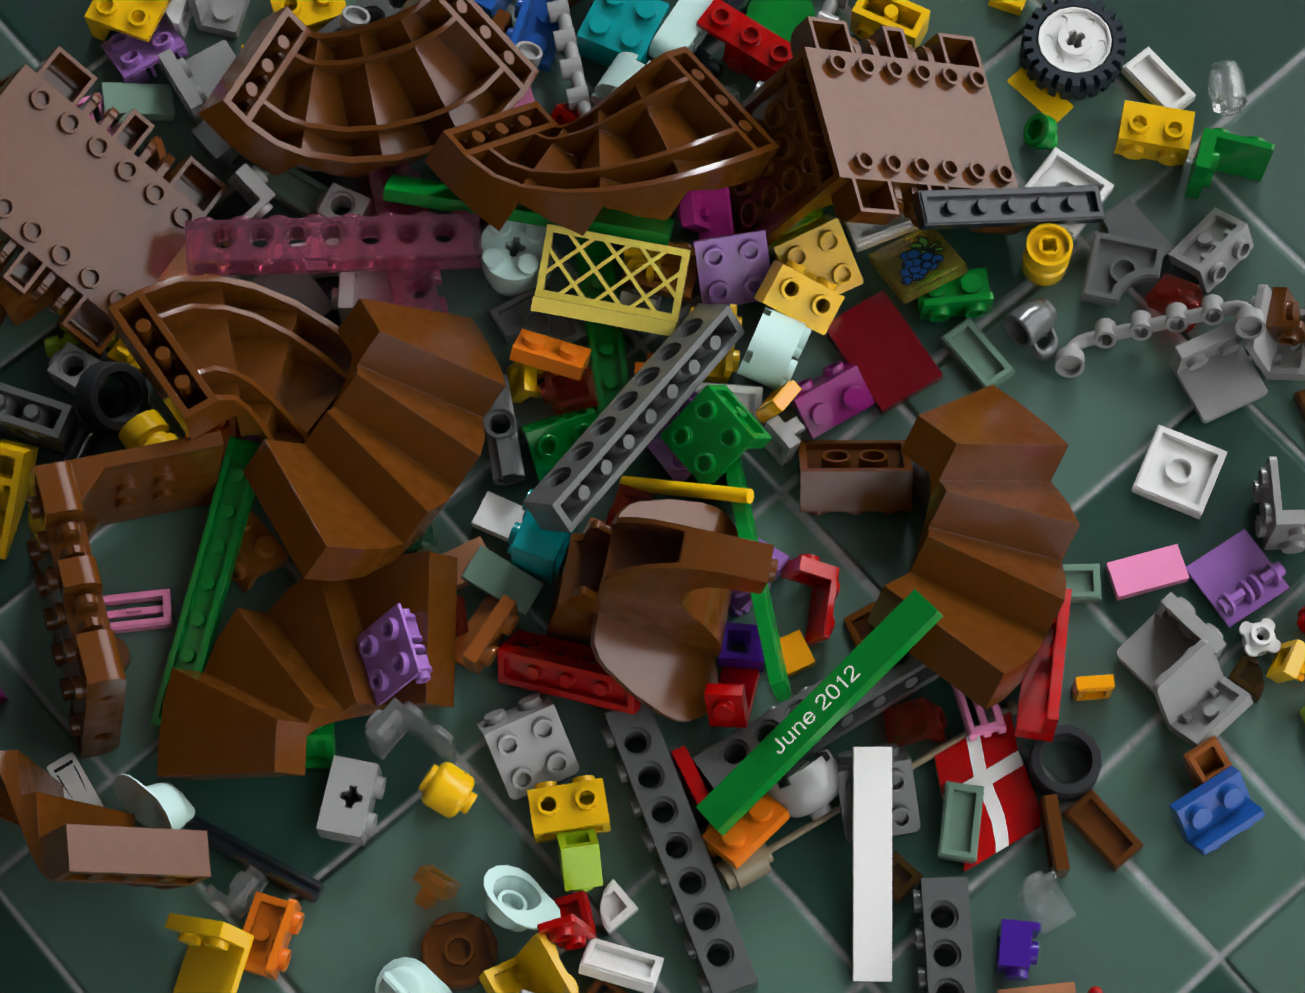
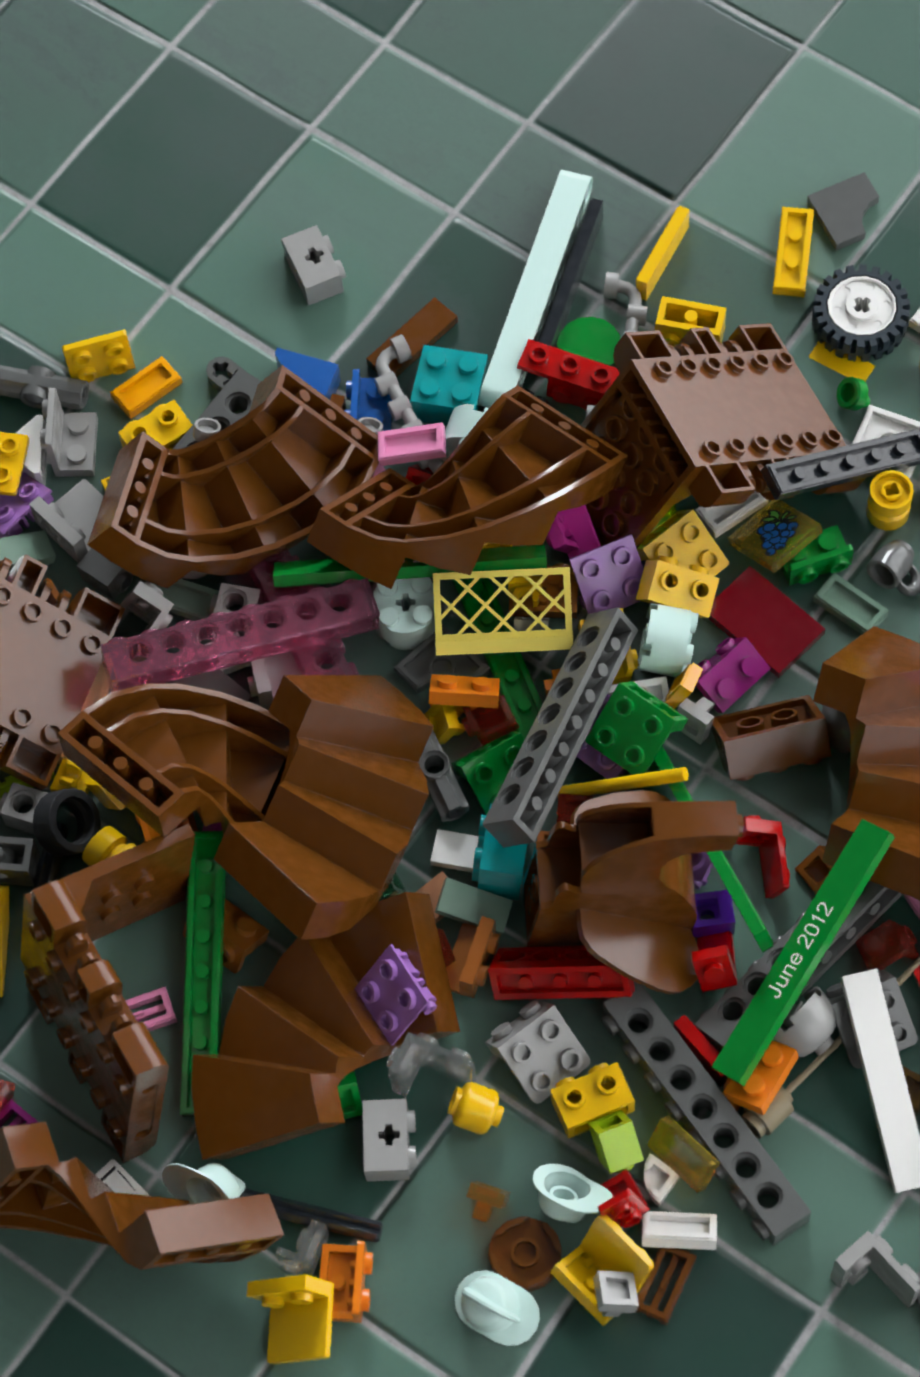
camera: 10 degrees left, 5 degrees down
light orange tile [780,629,816,678] -> none
none -> bright pink tile [378,422,446,466]
none -> clear yellow tile [647,1115,720,1193]

